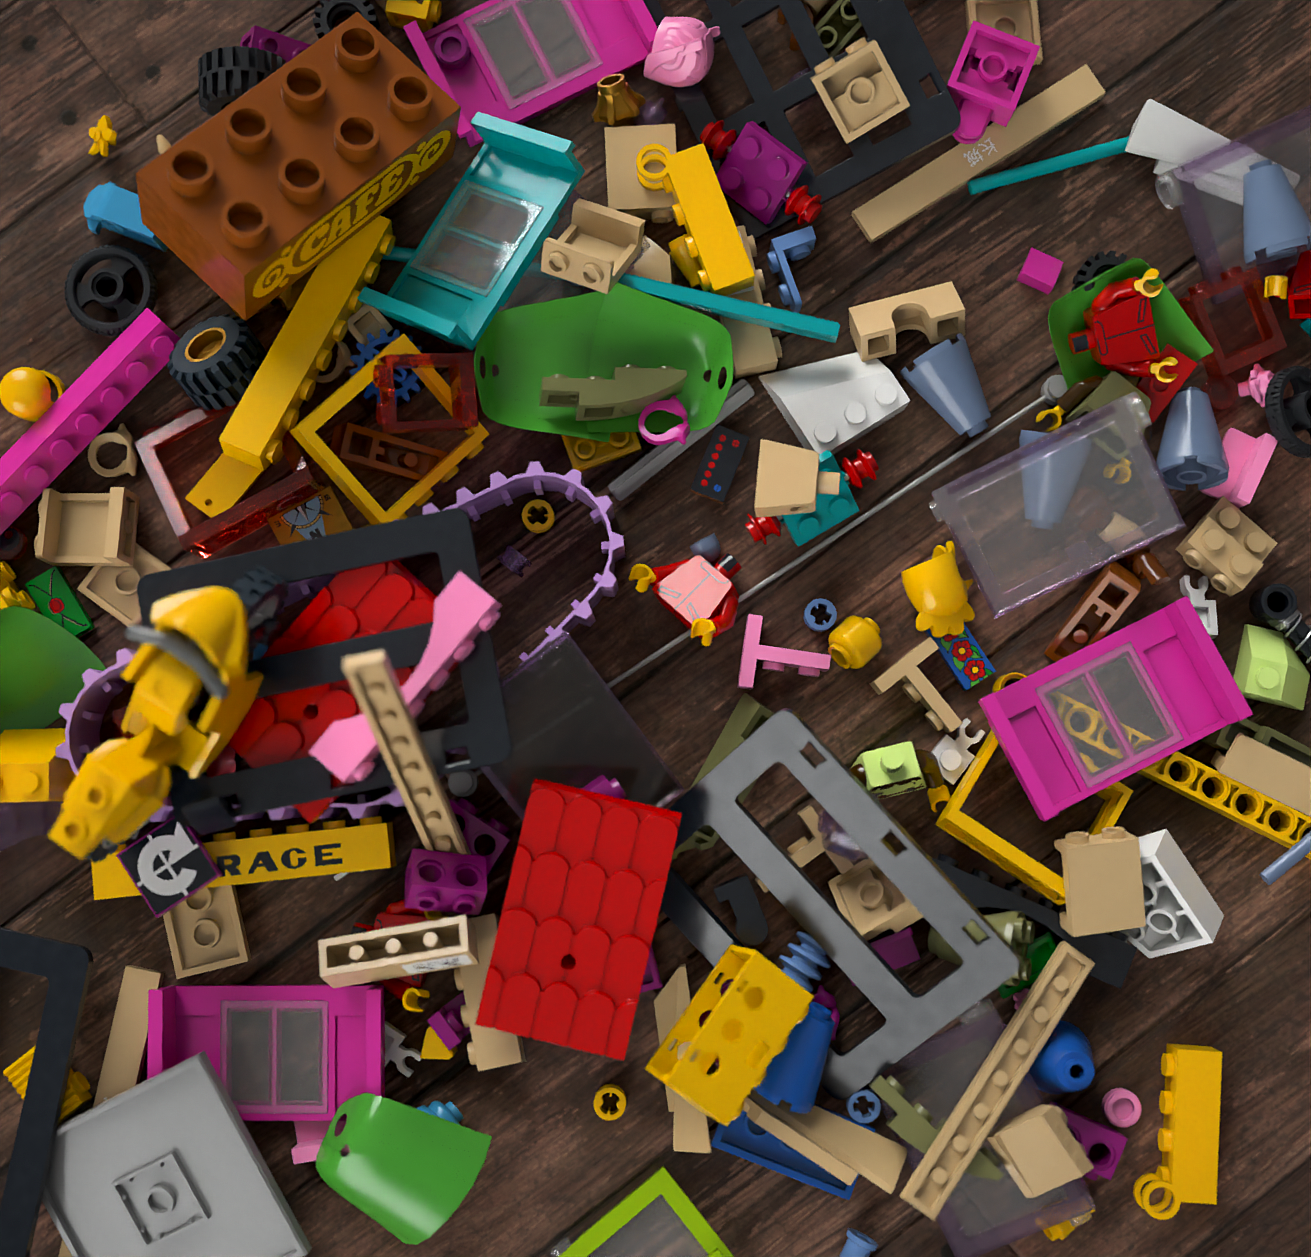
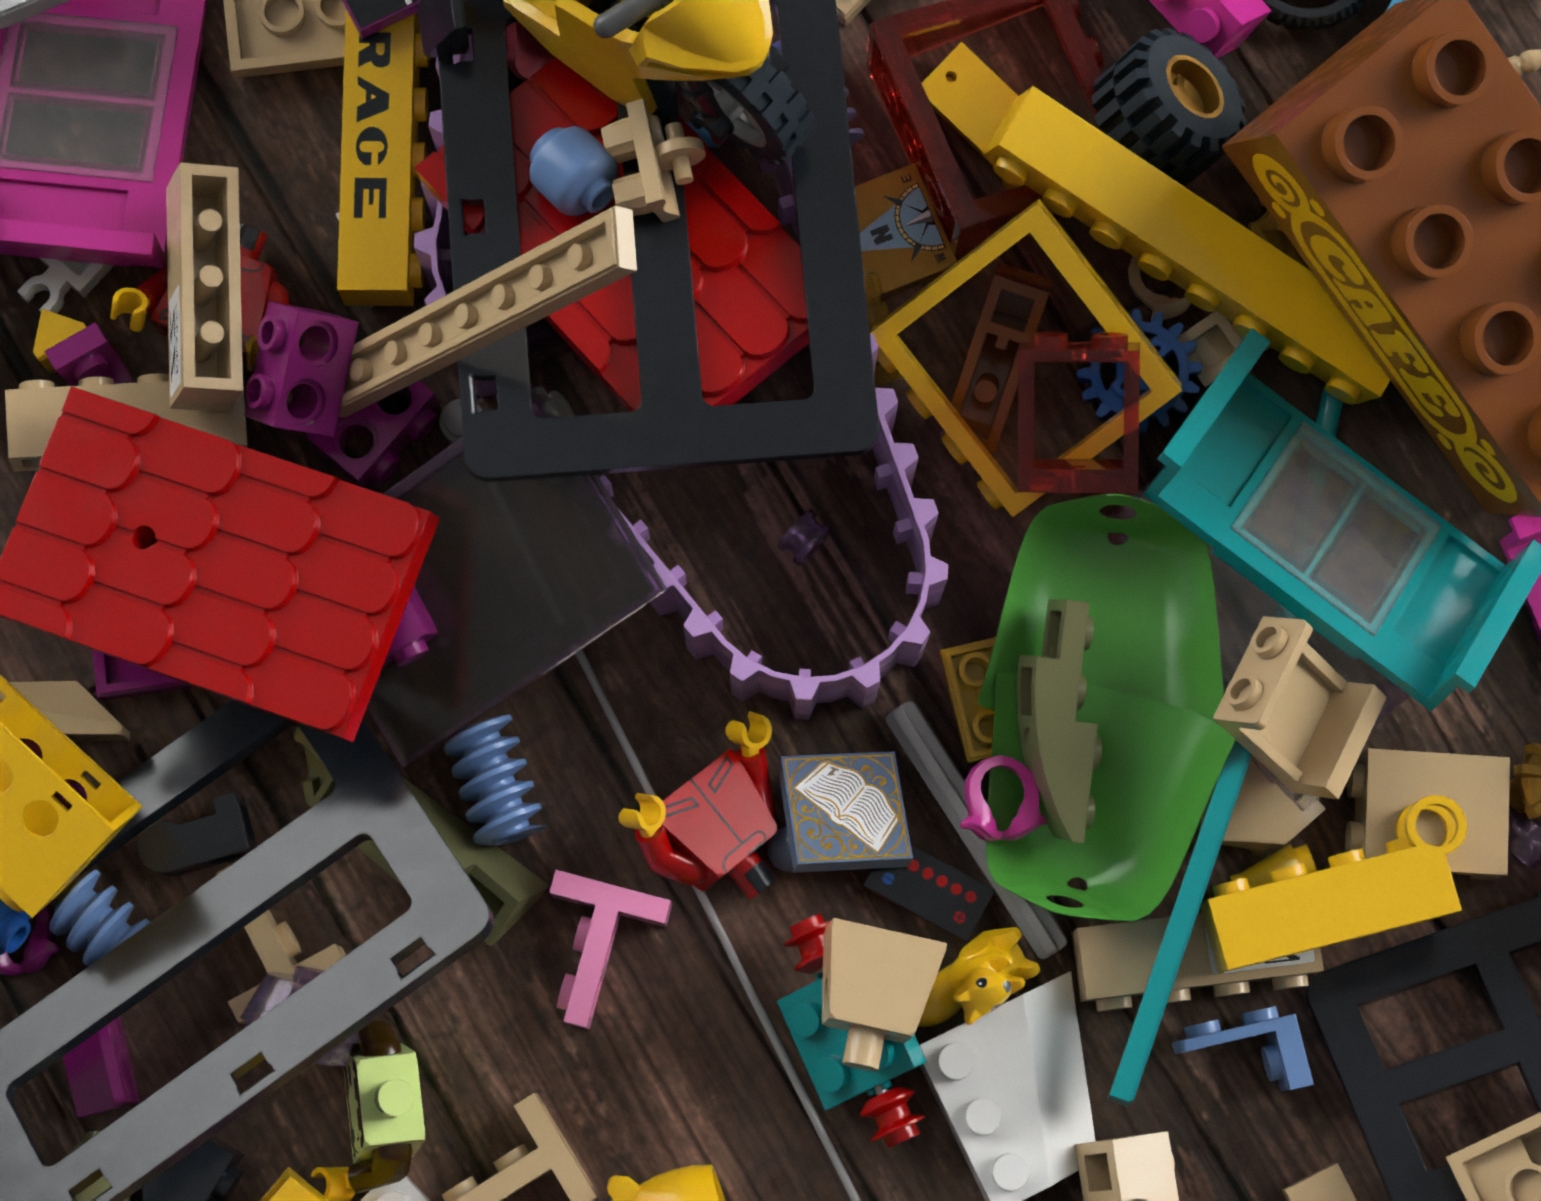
camera: 90 degrees right, 5 degrees down
bright pink arch [309,571,502,783] -> none
yellow bush [522,499,555,534] -> none
magenta plate [700,120,823,225] -> none
medium blue bush [803,598,837,632] -> none
yellow head [828,615,882,669] -> none
tan plate [828,851,924,941] -> none
none -> medium blue piece [444,714,548,846]
none -> medium blue head [530,126,618,216]
none -> tan hips [601,99,706,223]
none -> tile [777,751,913,873]
none -> yellow animal [918,927,1040,1027]

